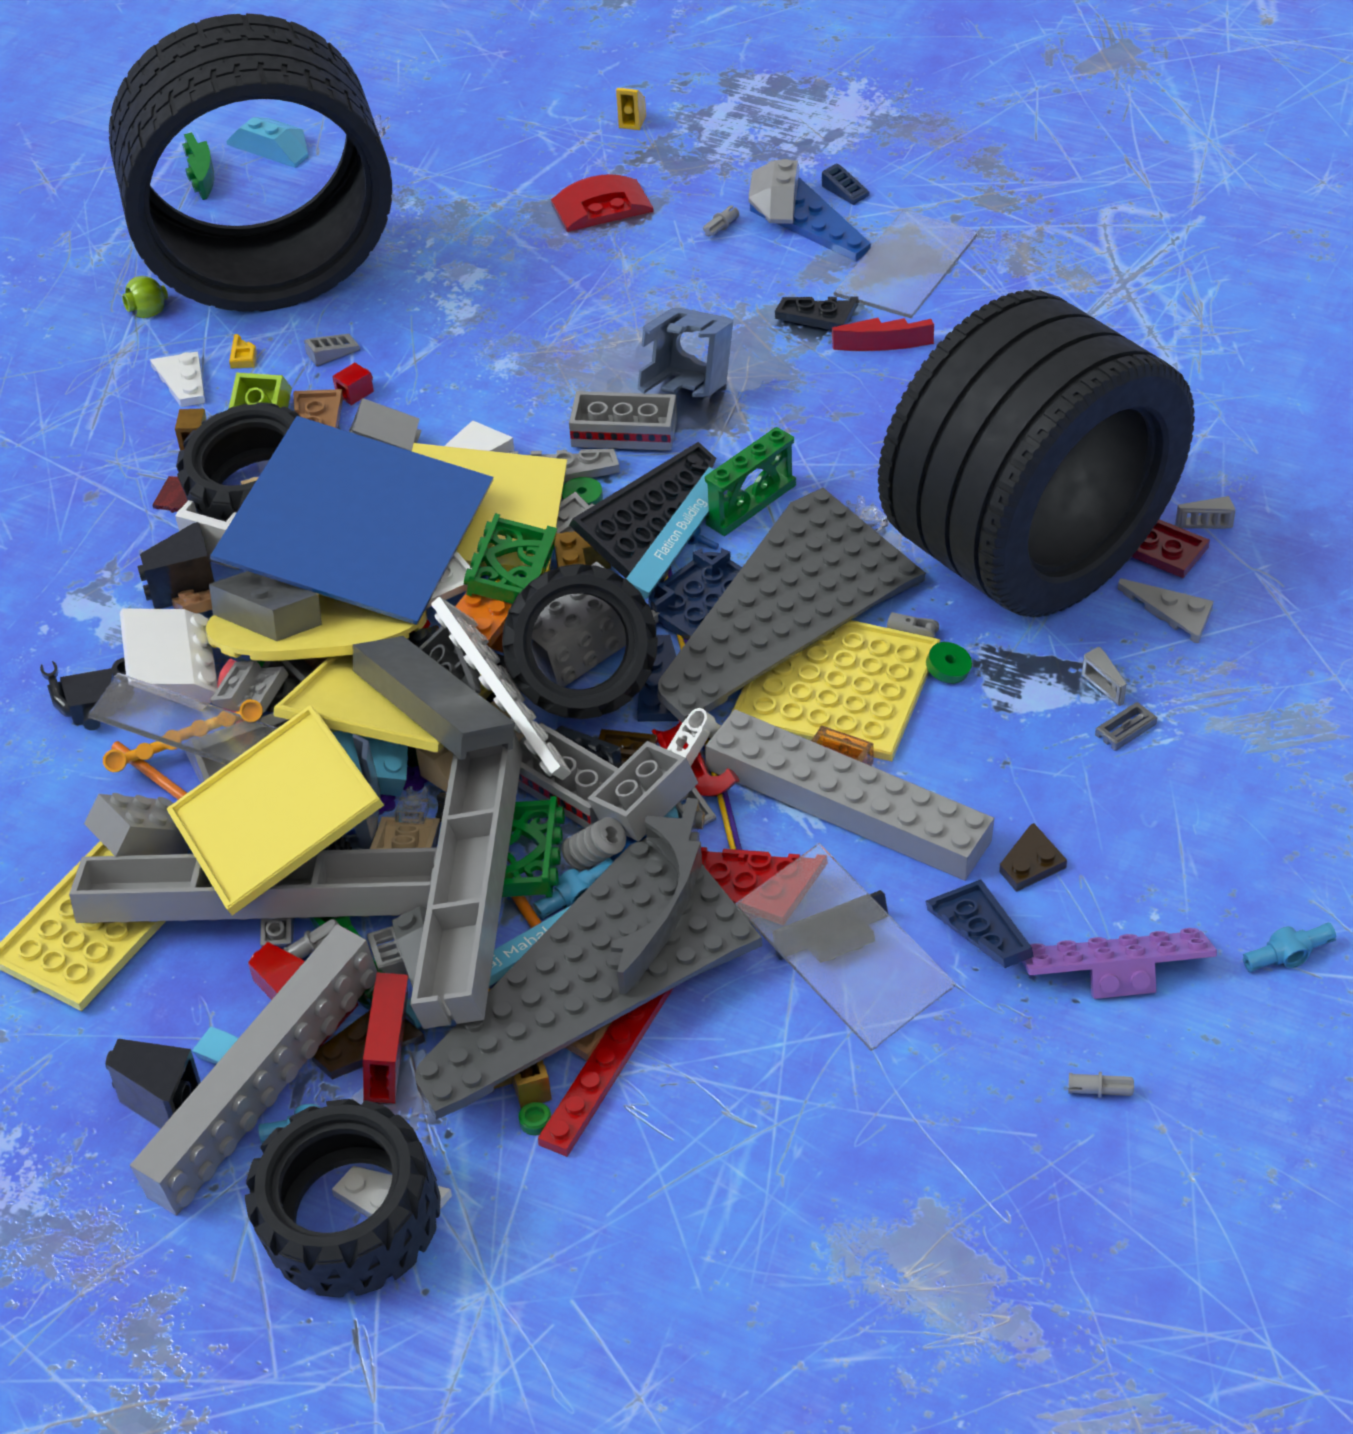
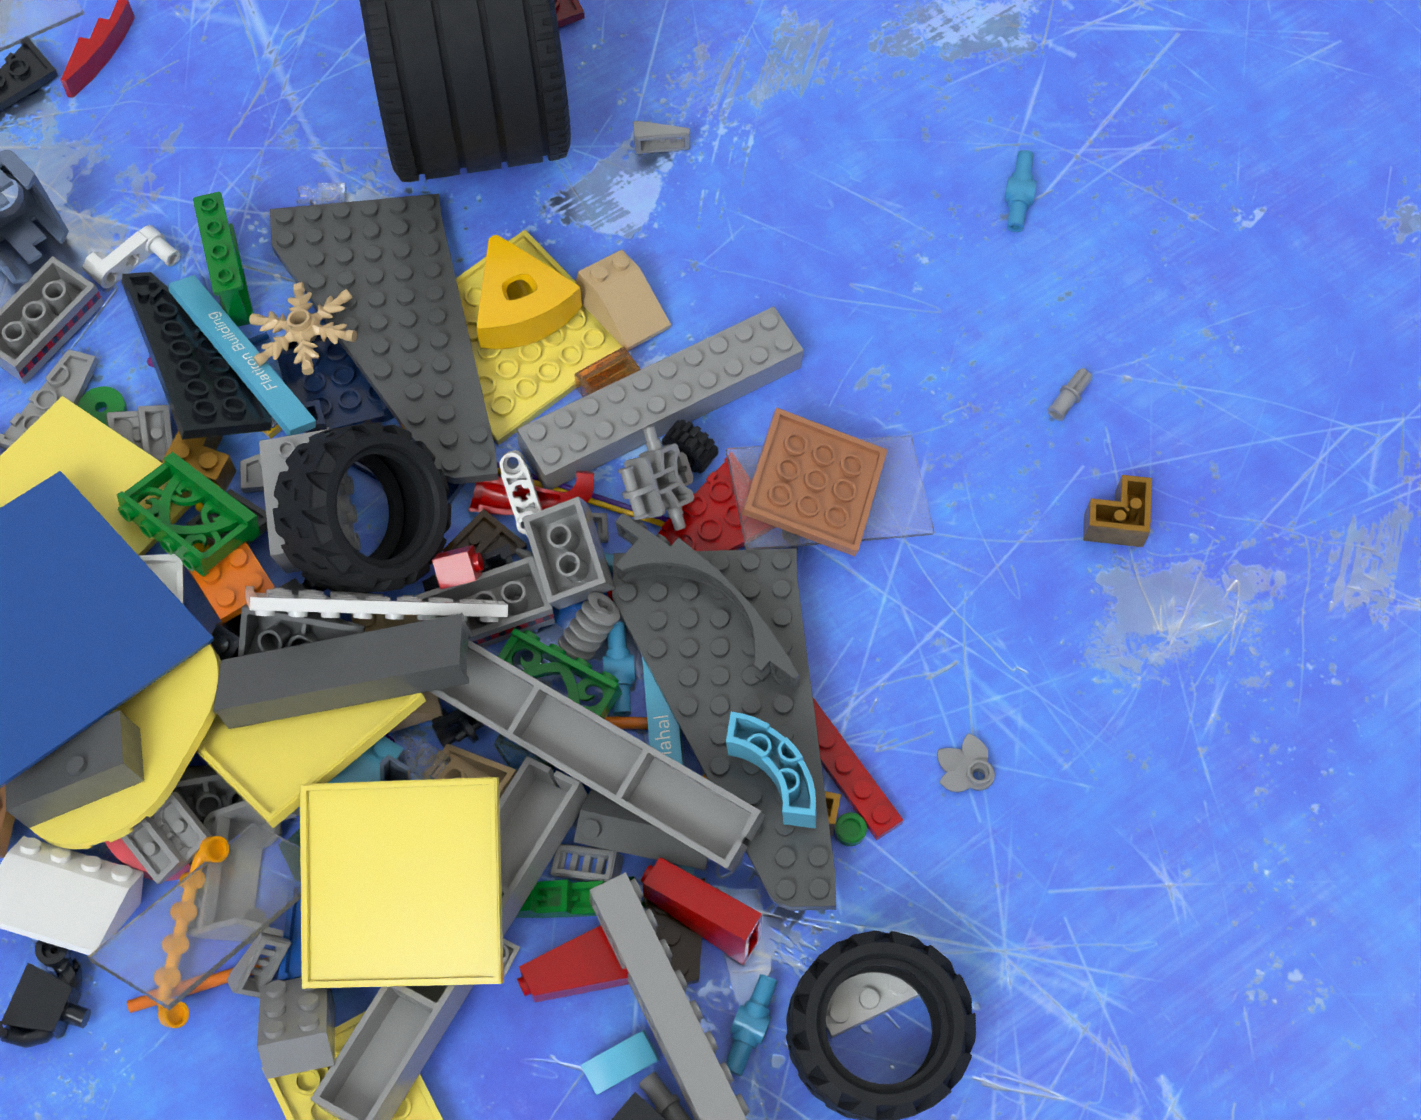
camera: 65 degrees left, 20 degrees up
light grey axle [283,919,339,959] -> none
light grey bar [887,612,940,638] -> none
green piece [926,642,972,684] -> none
dark blue wing [926,879,1034,968] -> none
dark brown wing [999,823,1067,892] -> none
medium lavender bracket [1022,928,1217,999] -> none
flat silver tile [1095,702,1157,751] -> none
light grey wing [1118,578,1214,643] -> none
none -> white beam [82,225,181,288]
none -> light grey slope [227,933,291,998]
none -> tan piece [249,282,357,375]
none -> brick [432,545,484,590]
none -> yellow piece [477,235,582,349]
none -> tan slope [575,249,671,351]
none -> light grey piece [618,426,694,531]
none -> black tyre [661,420,719,473]
none -> medium azure brick [726,711,817,828]
none -> nougat plate [741,407,887,557]
none -> light grey plate [937,734,995,792]
none -> pearl gold brick [1083,475,1152,547]

